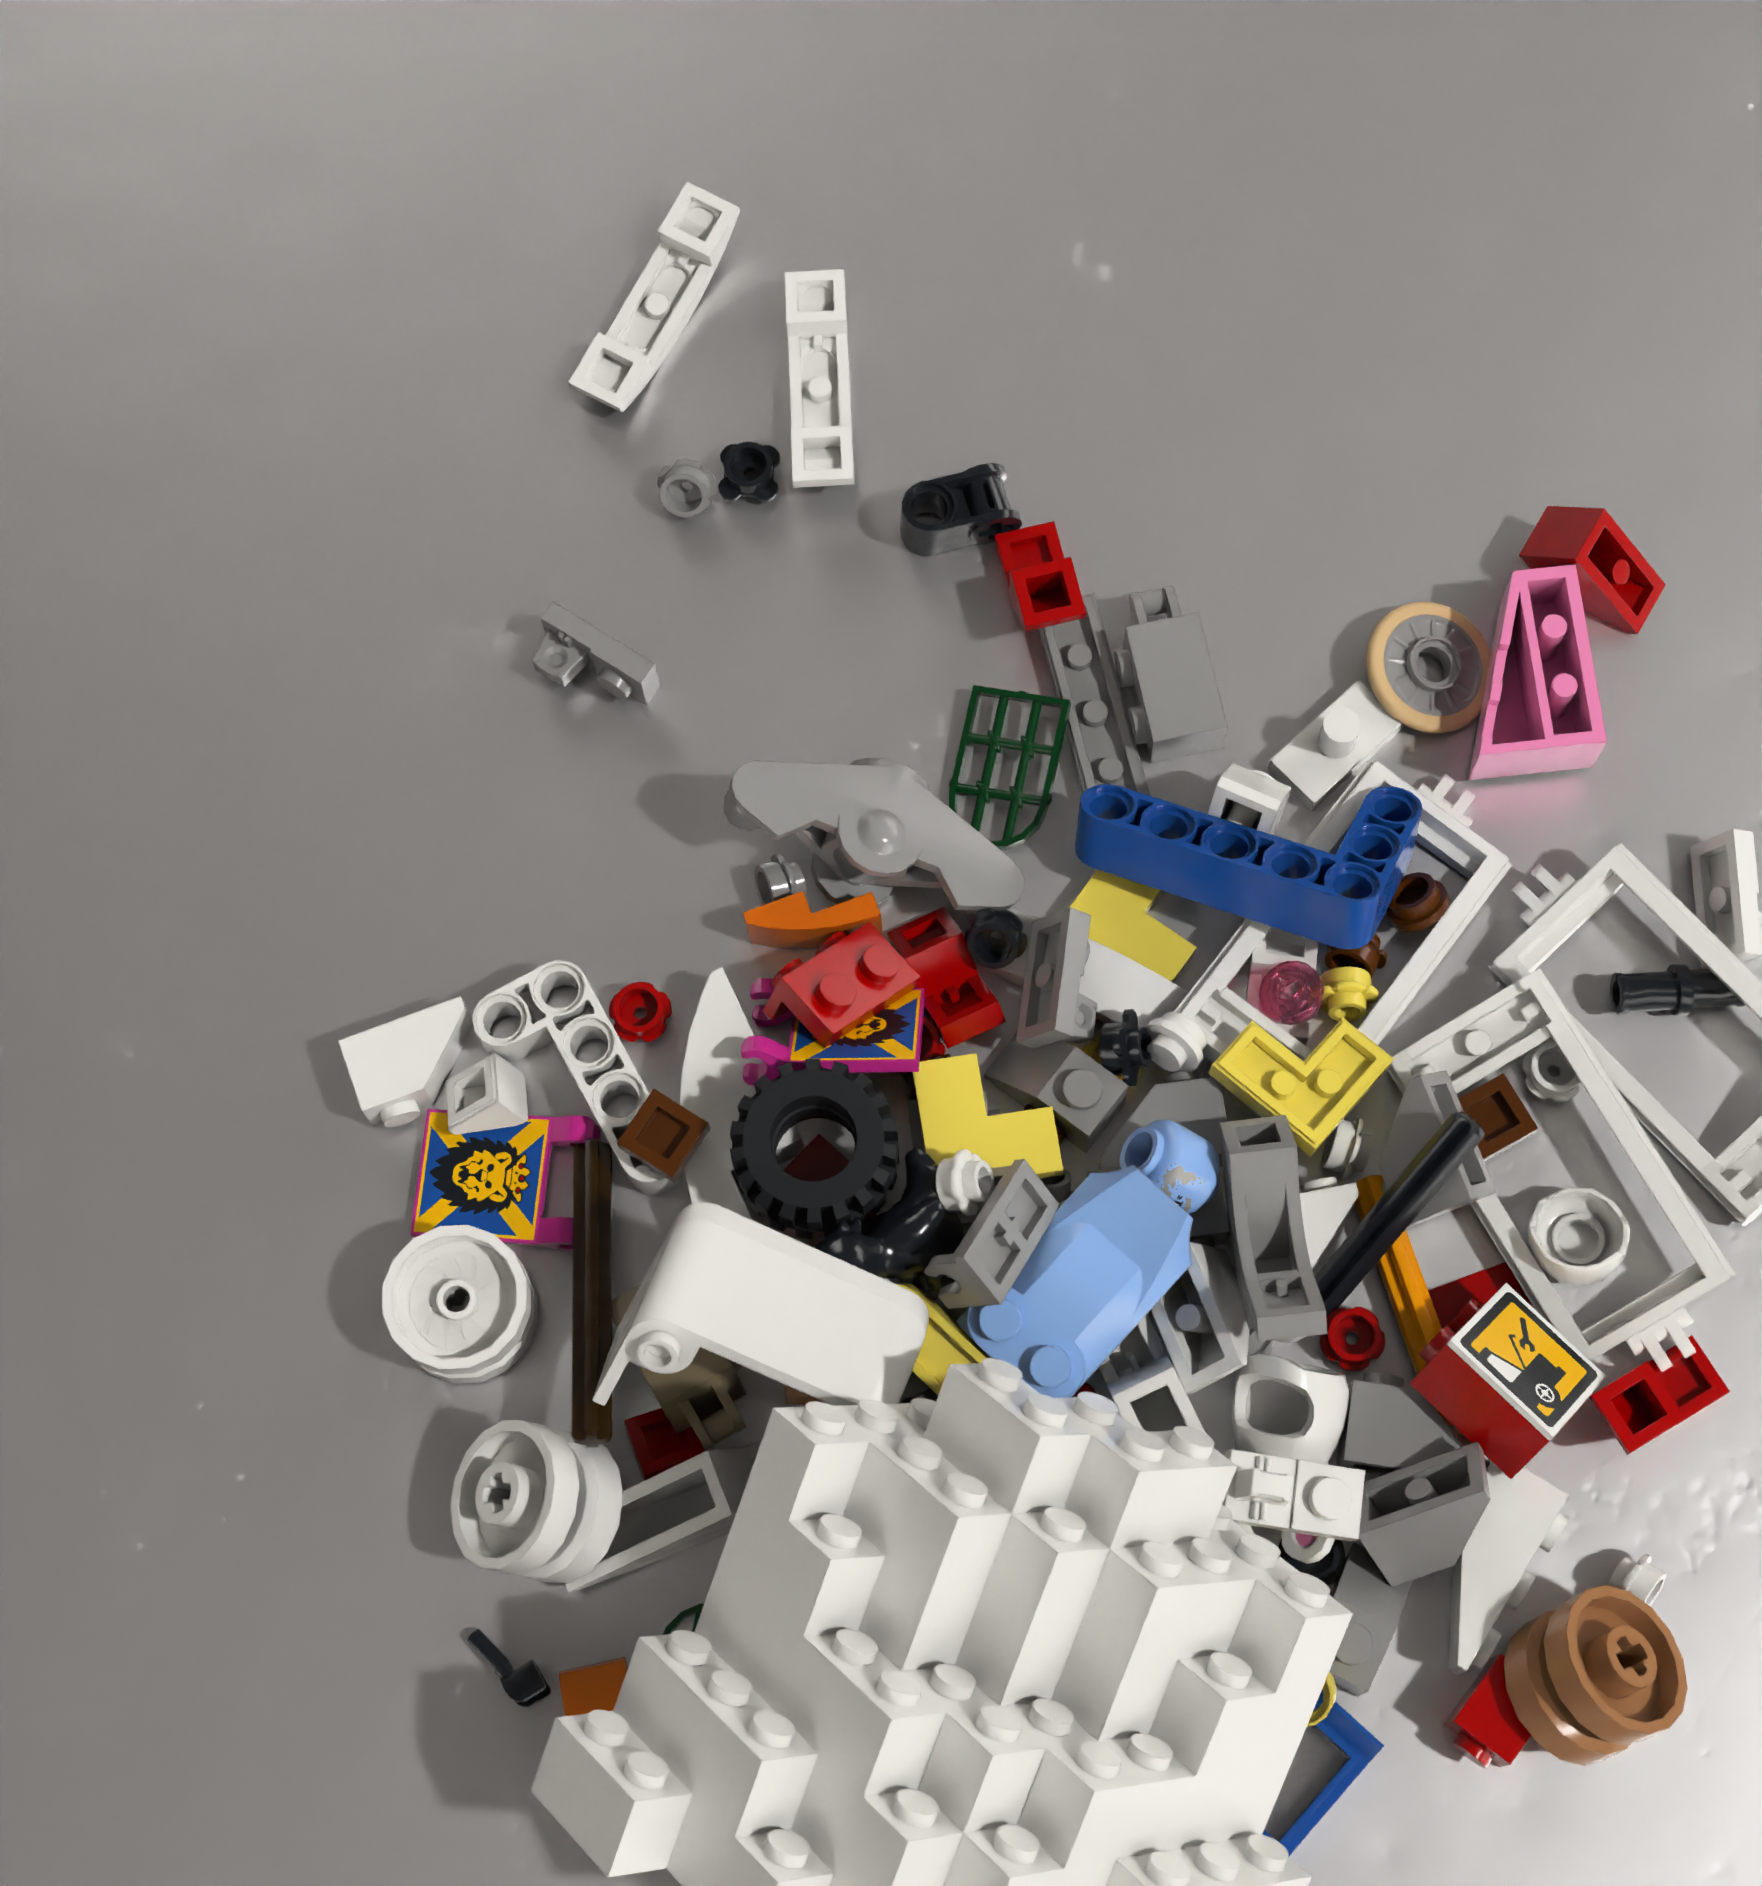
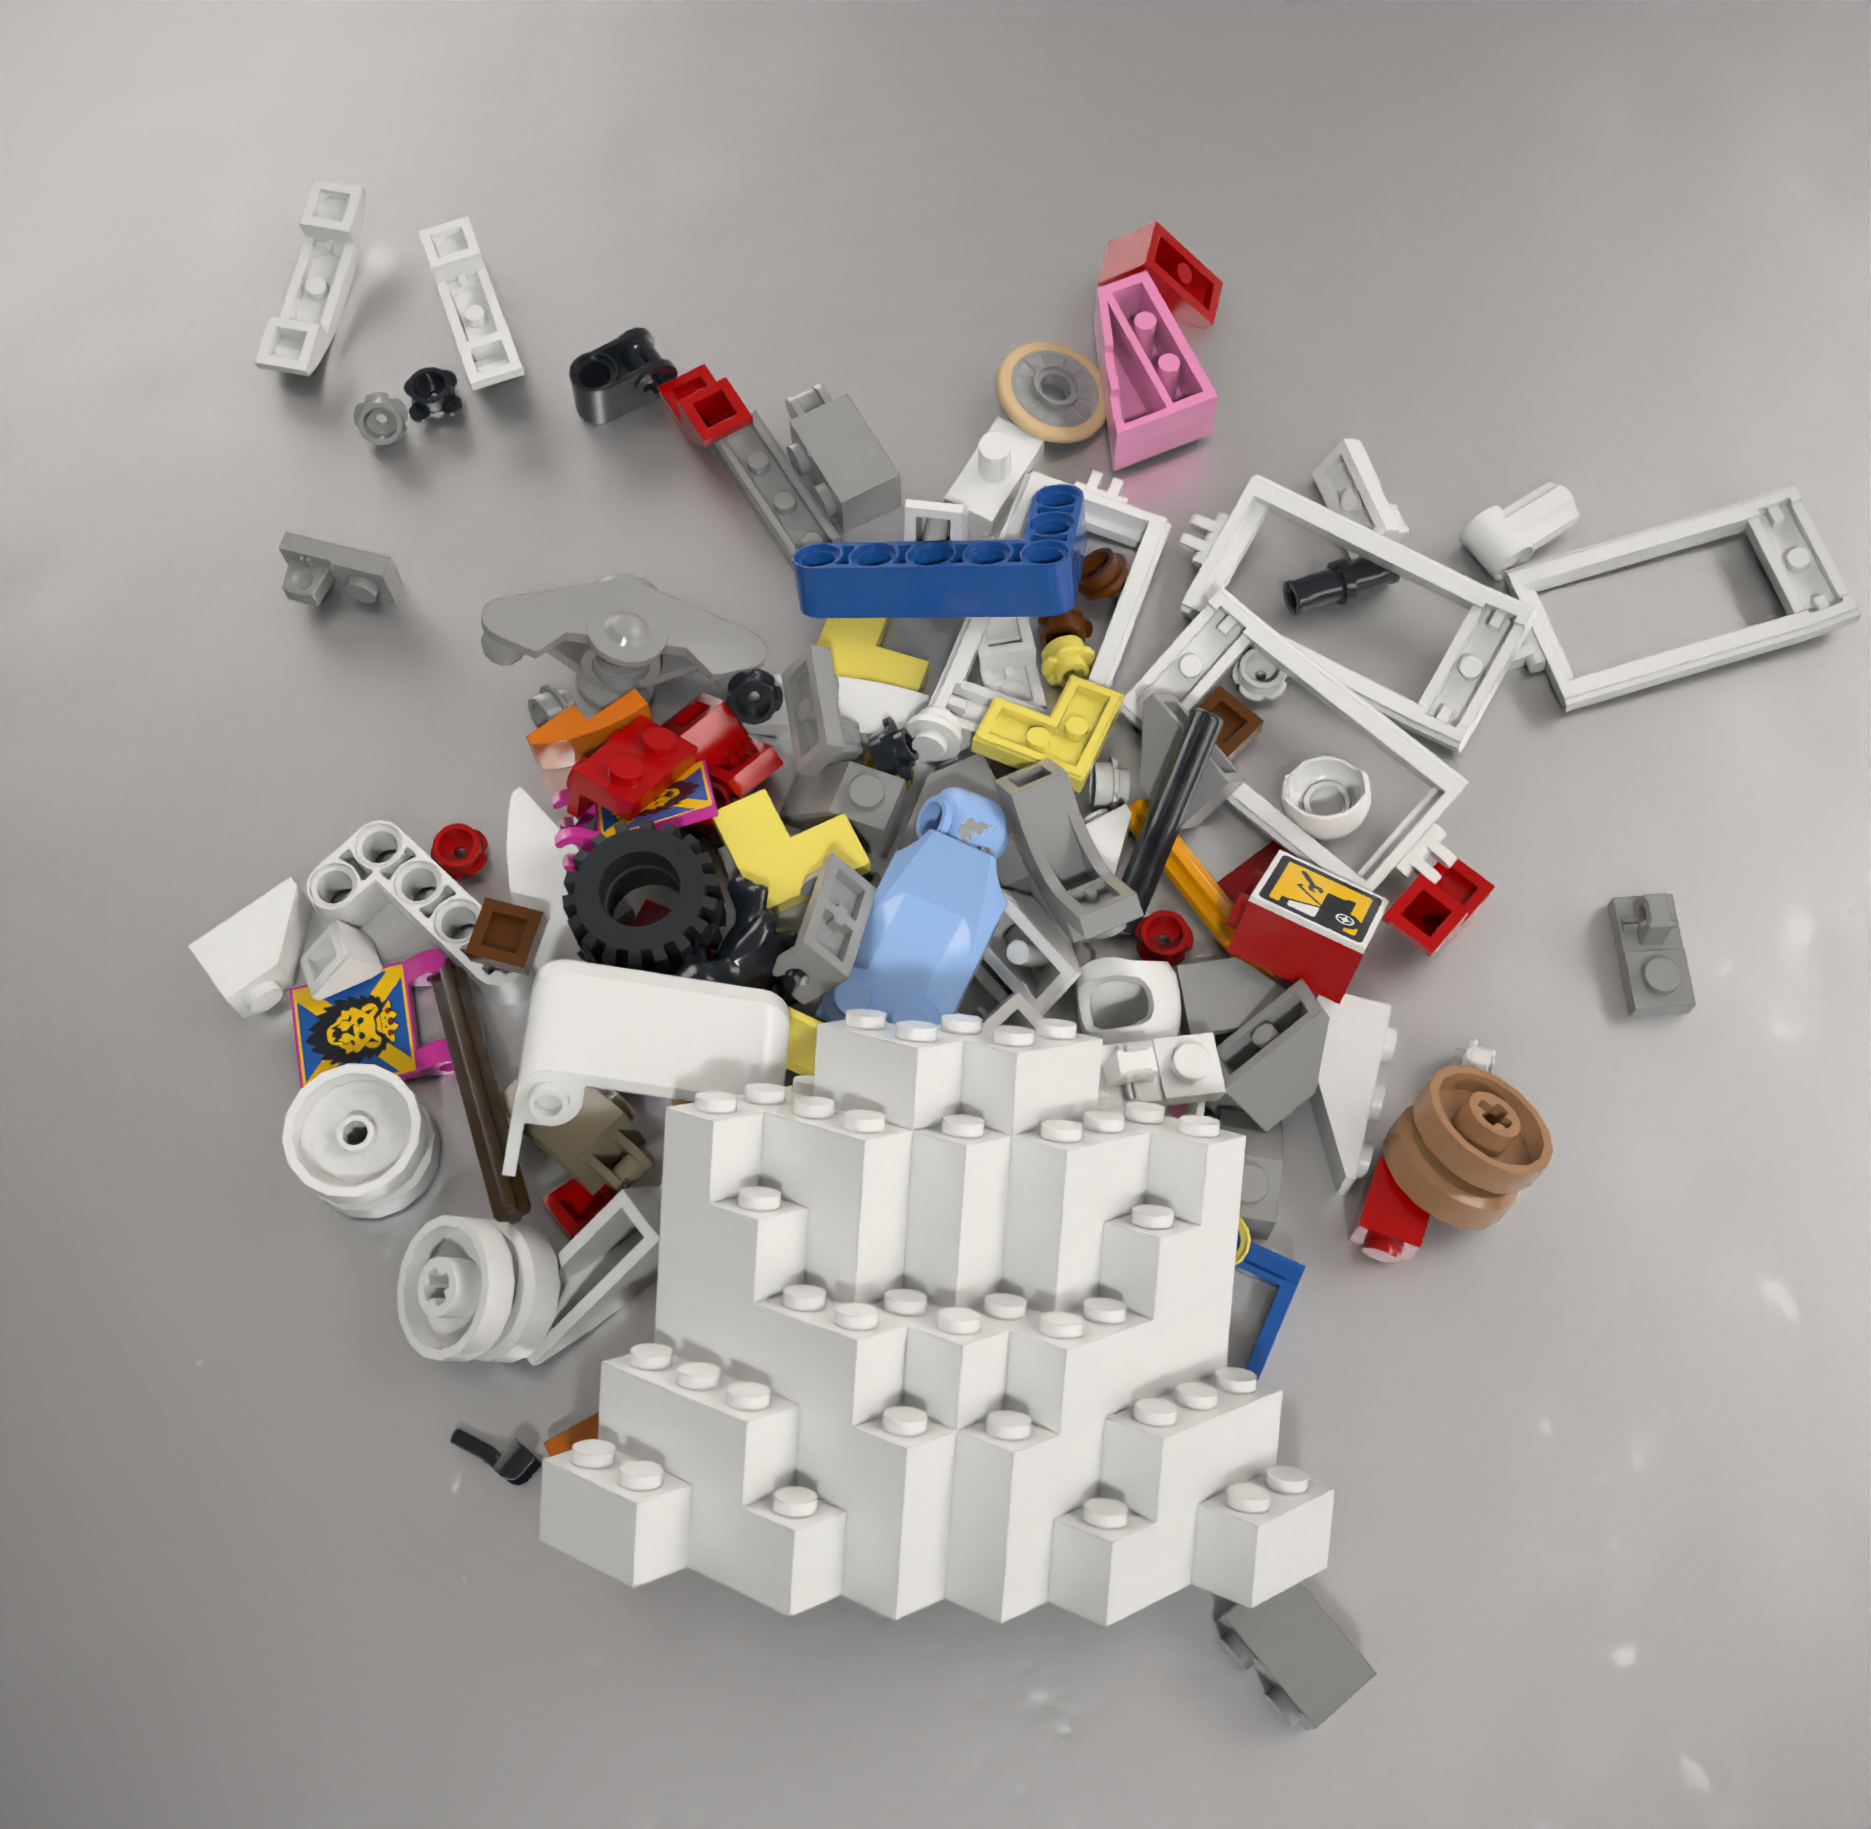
camera: 20 degrees left, 5 degrees down
white plate [936,1149,995,1216] -> none
dark green window [949,685,1071,850] -> none
clear pink plate [1259,961,1324,1025] -> none

